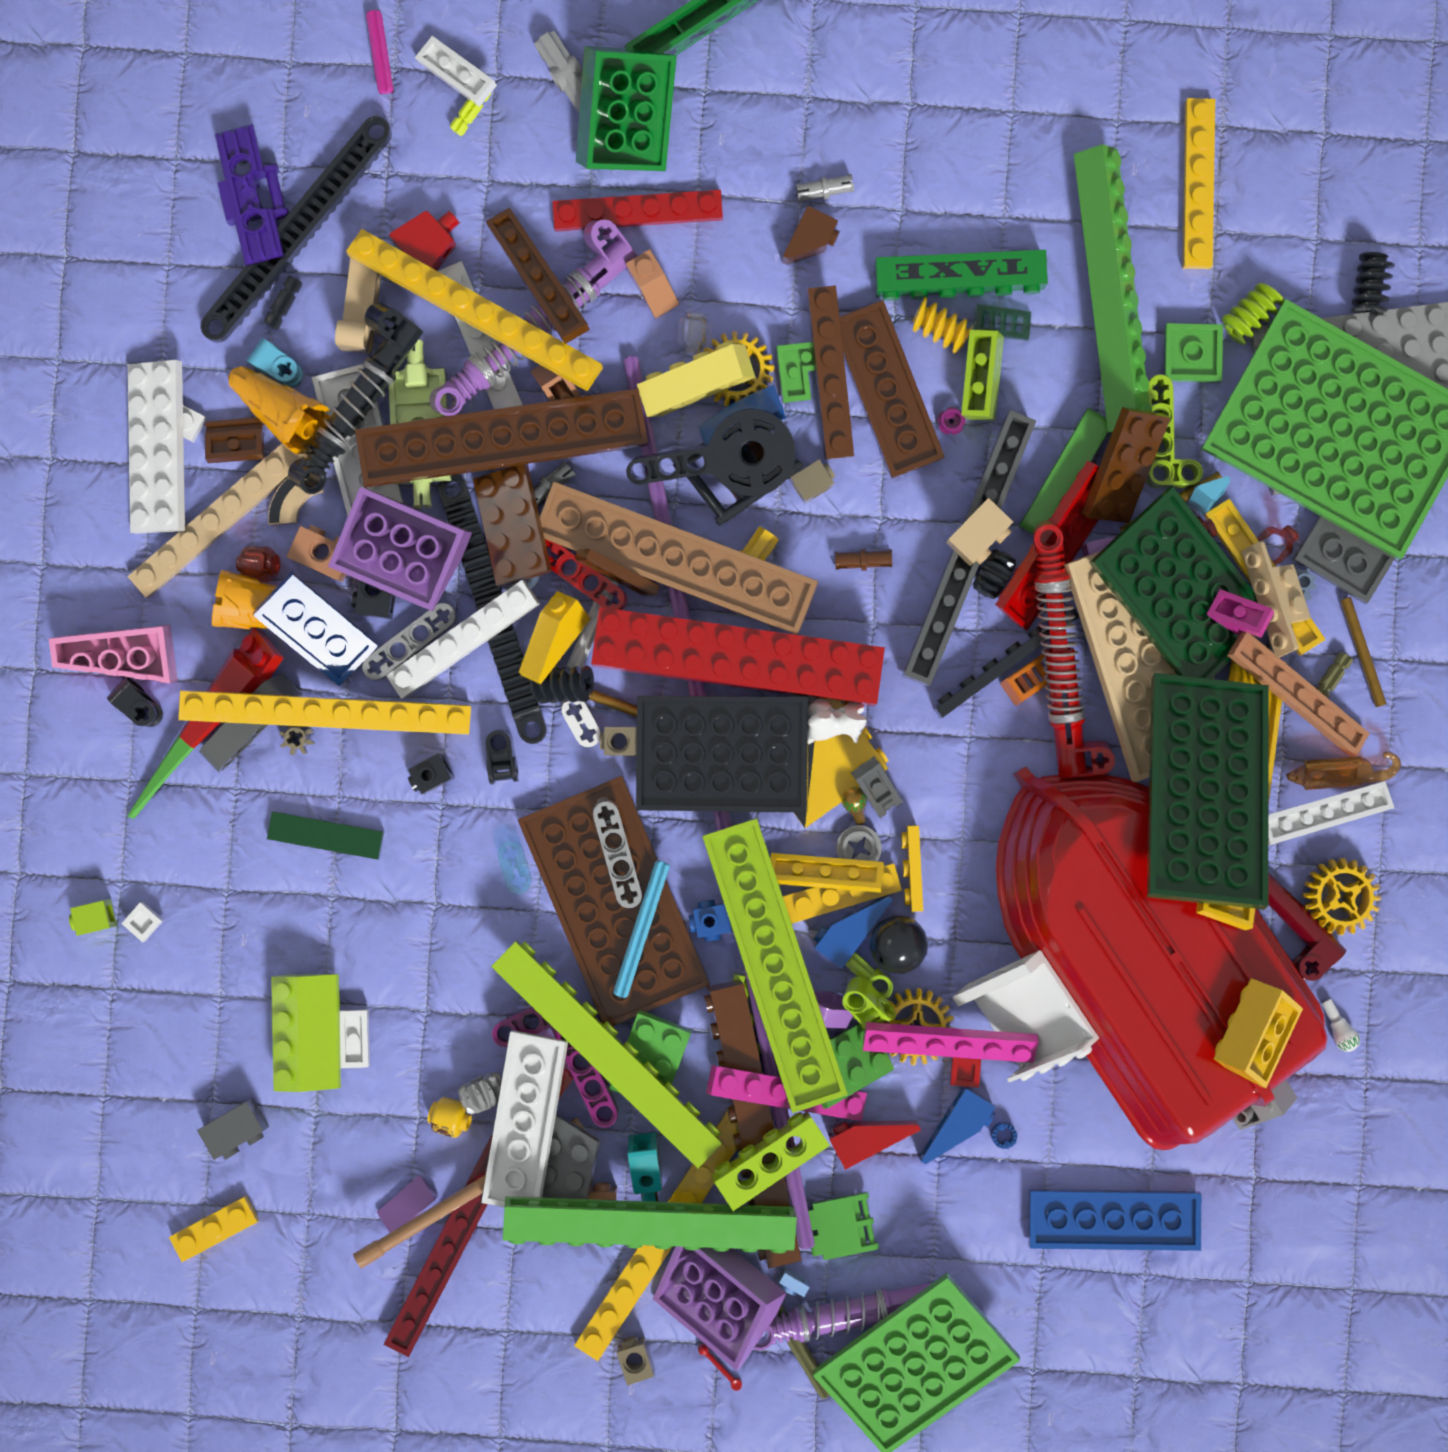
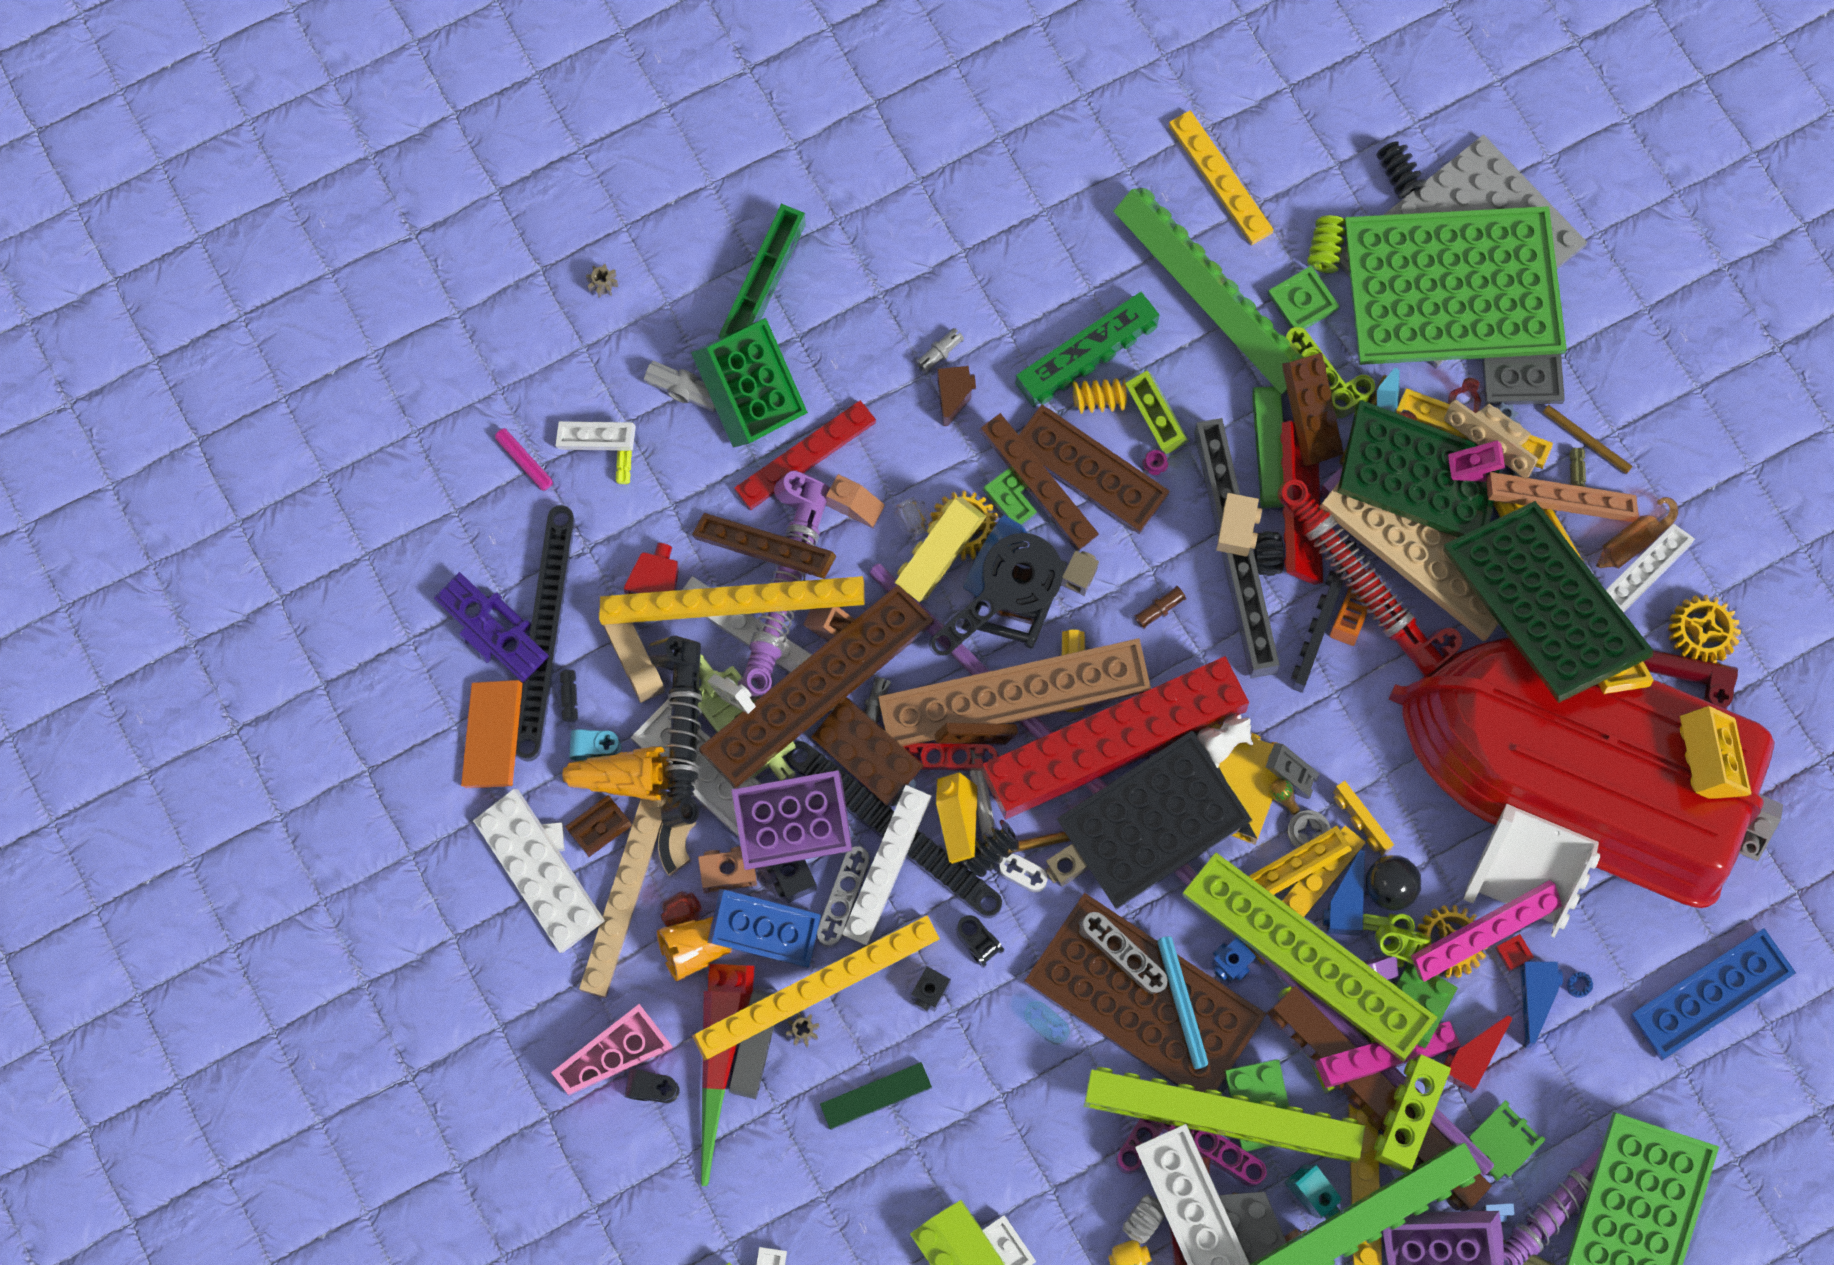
camera: 40 degrees left, 15 degrees down
clear green slope [973,304,1032,341] -> none
white piece [1321,999,1360,1052] -> none
none -> orange tile [461,680,523,788]
none -> white plate [707,674,756,714]

